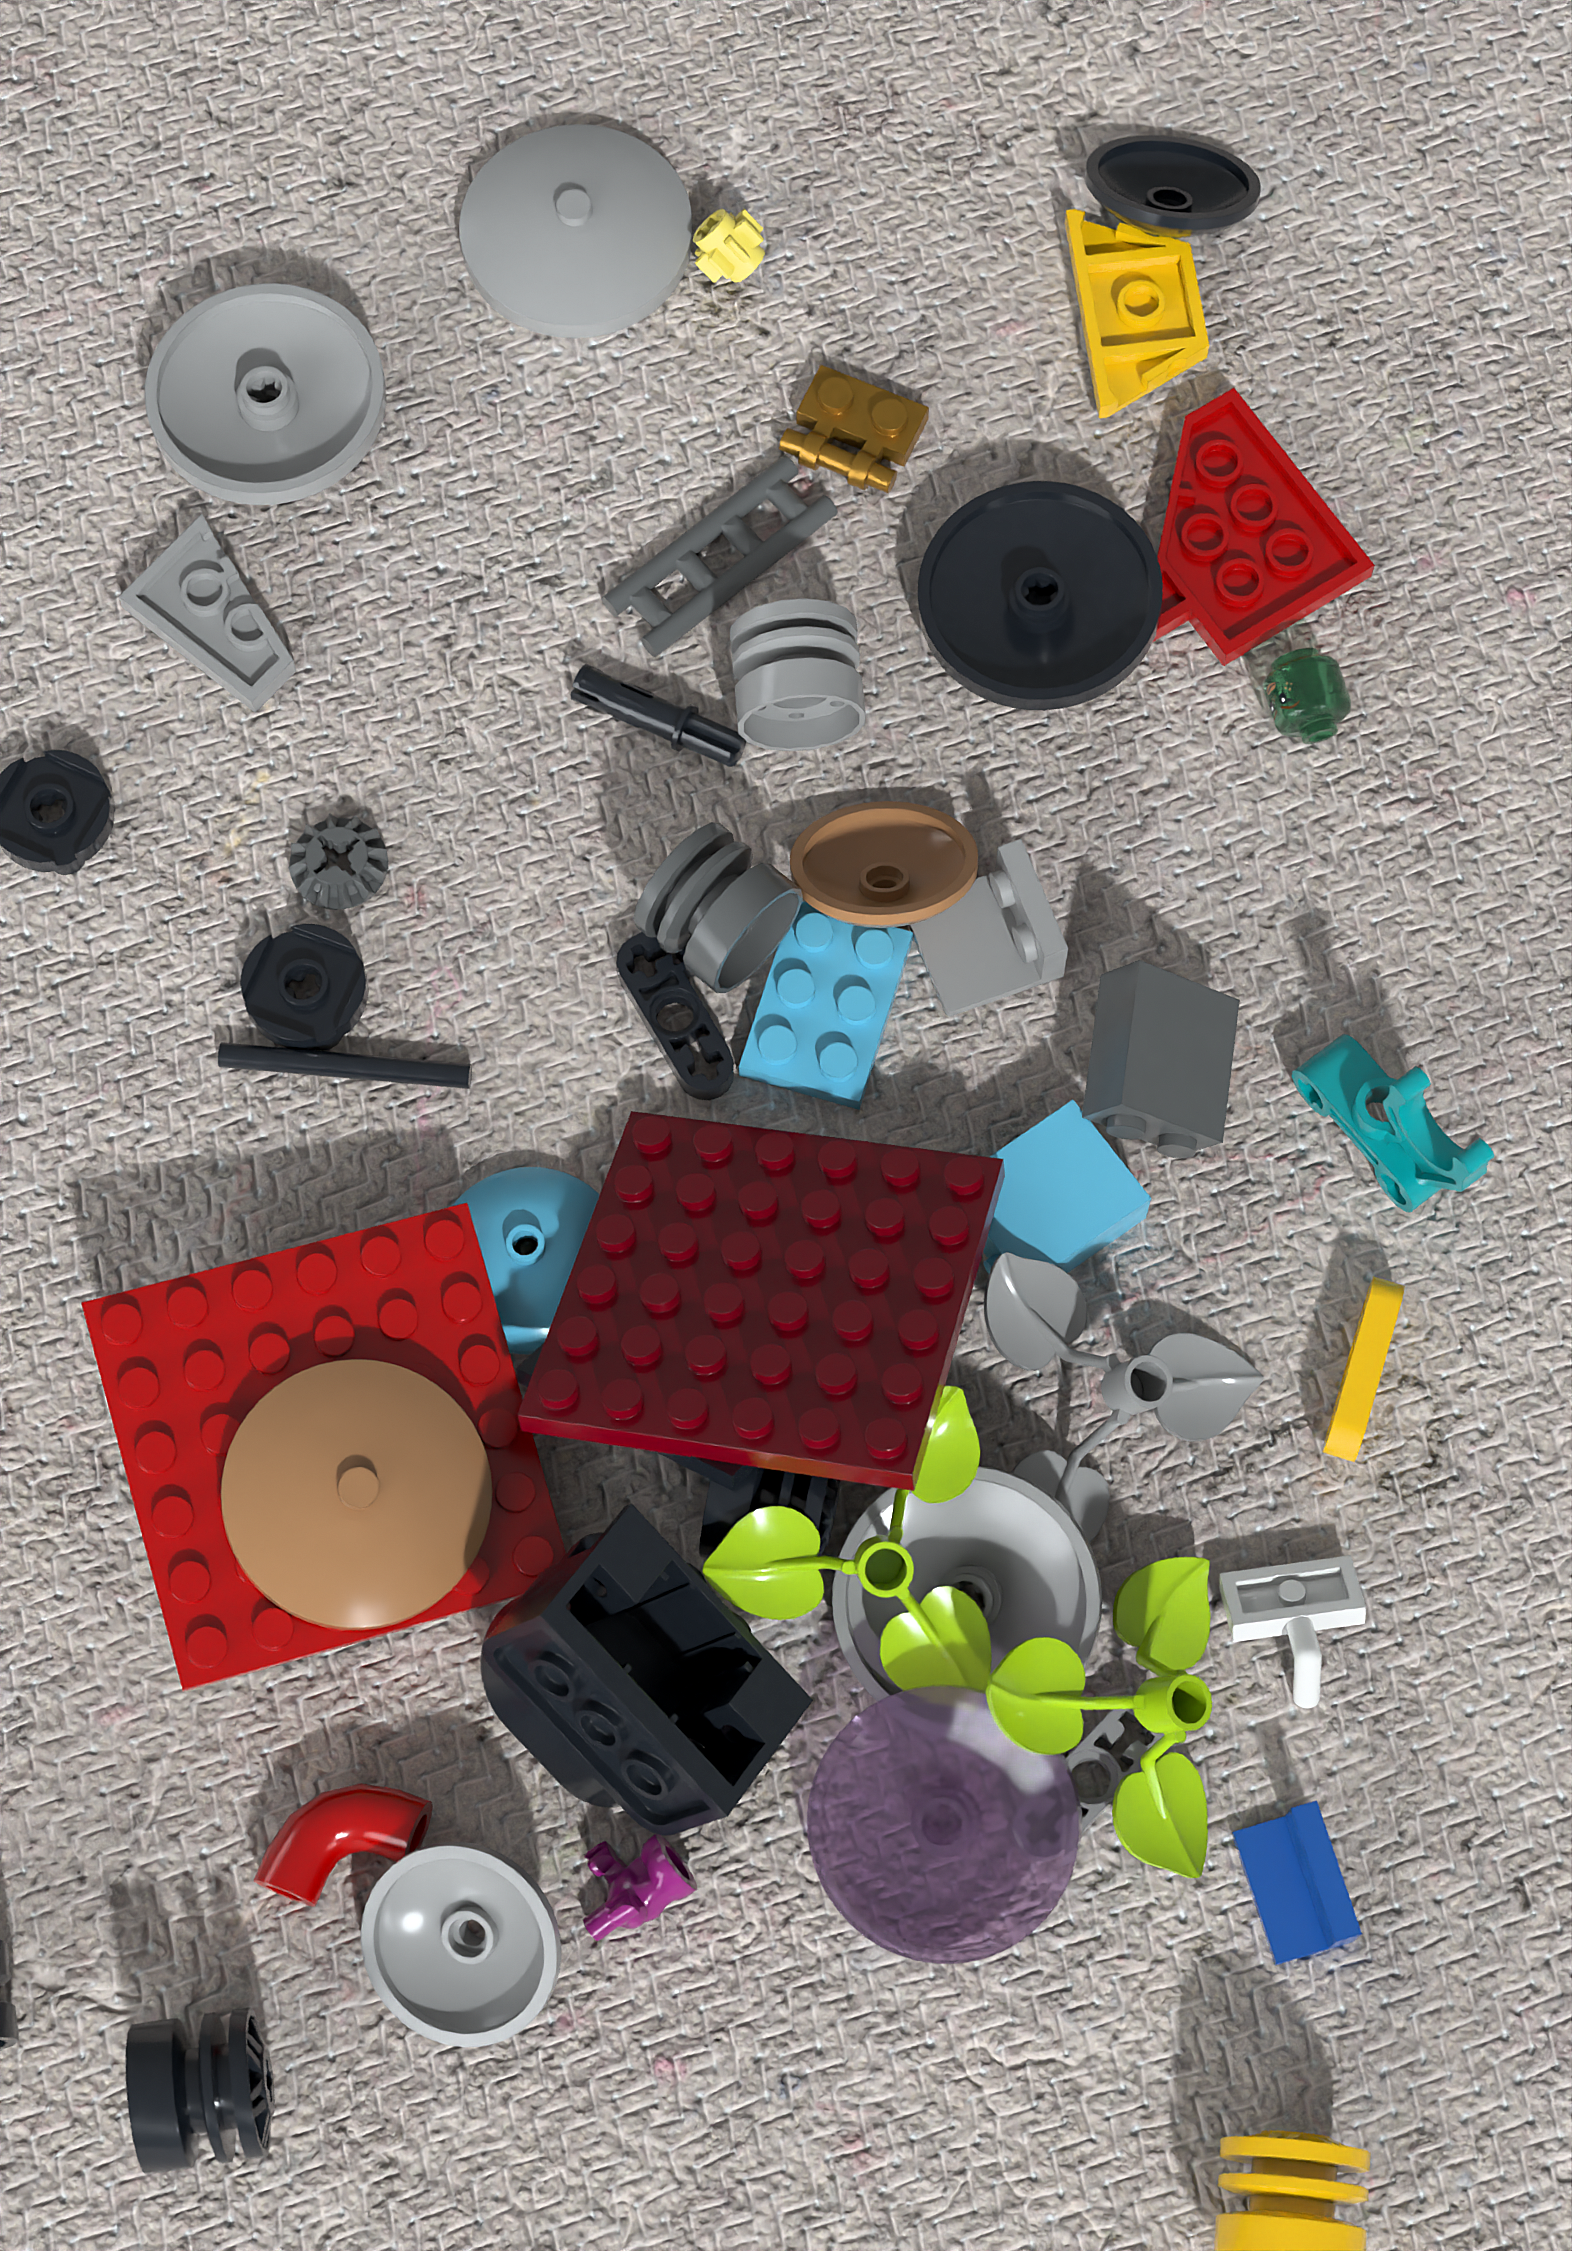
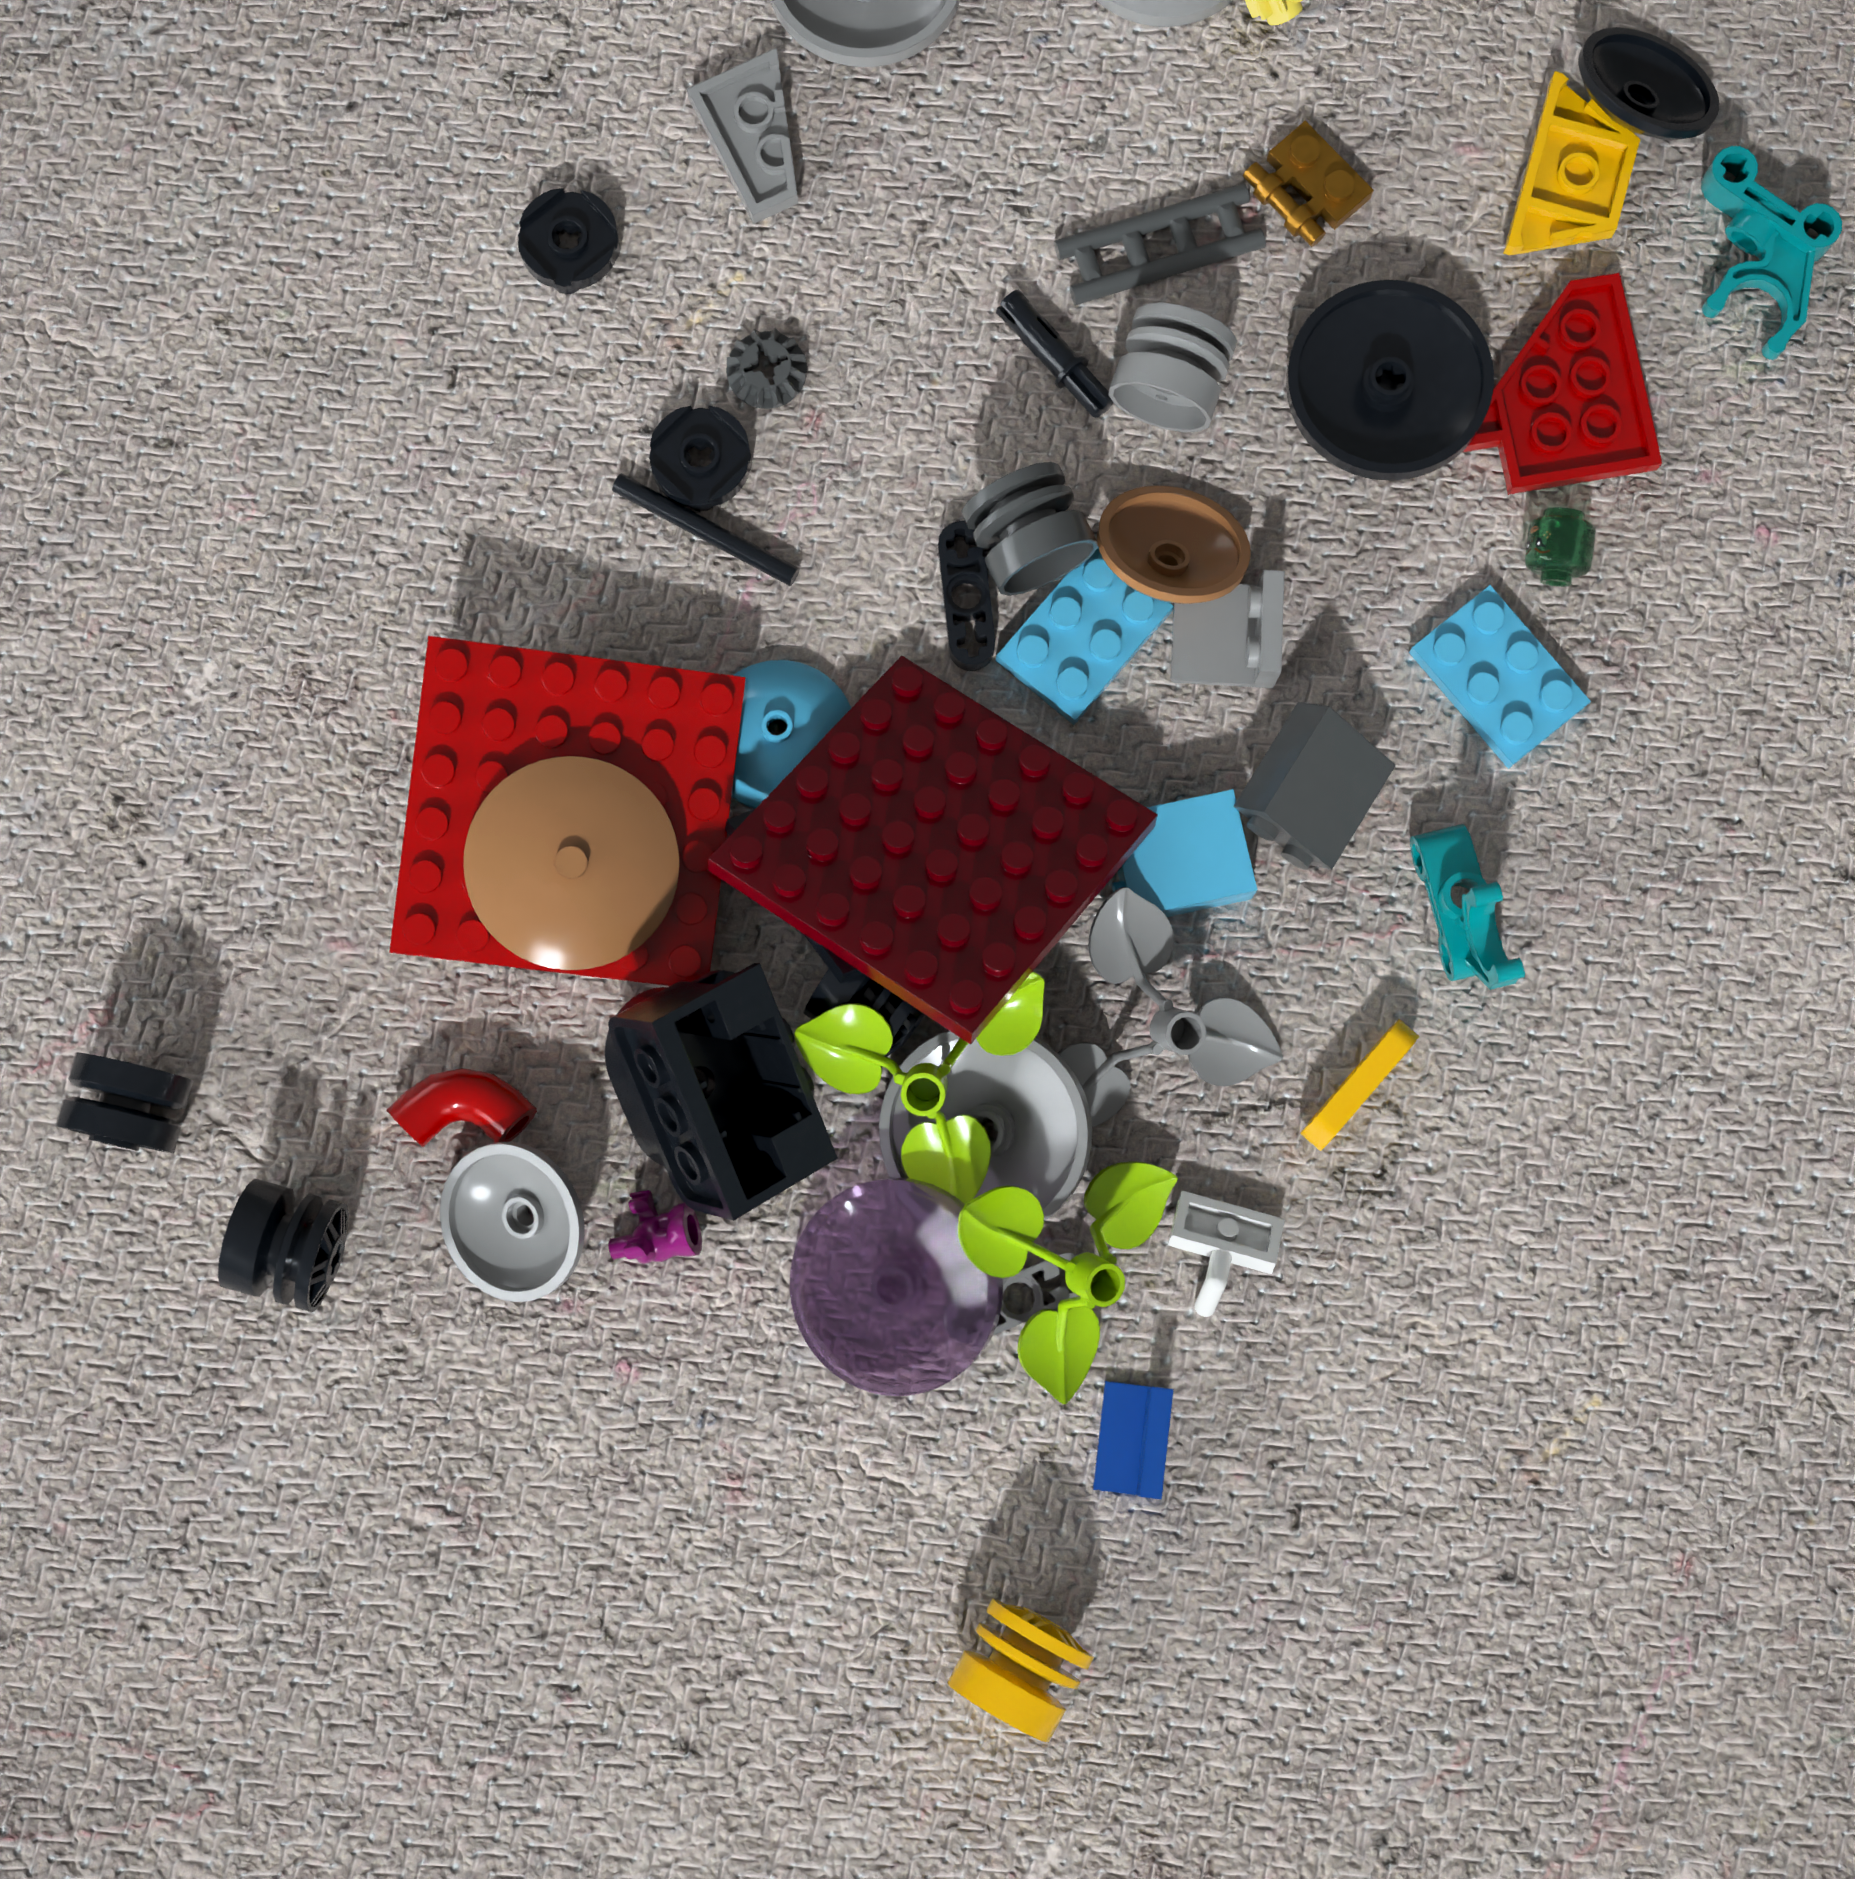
camera: 20 degrees right, 10 degrees up
none -> medium azure plate [1408,585,1591,769]
none -> teal piece [1701,146,1842,360]

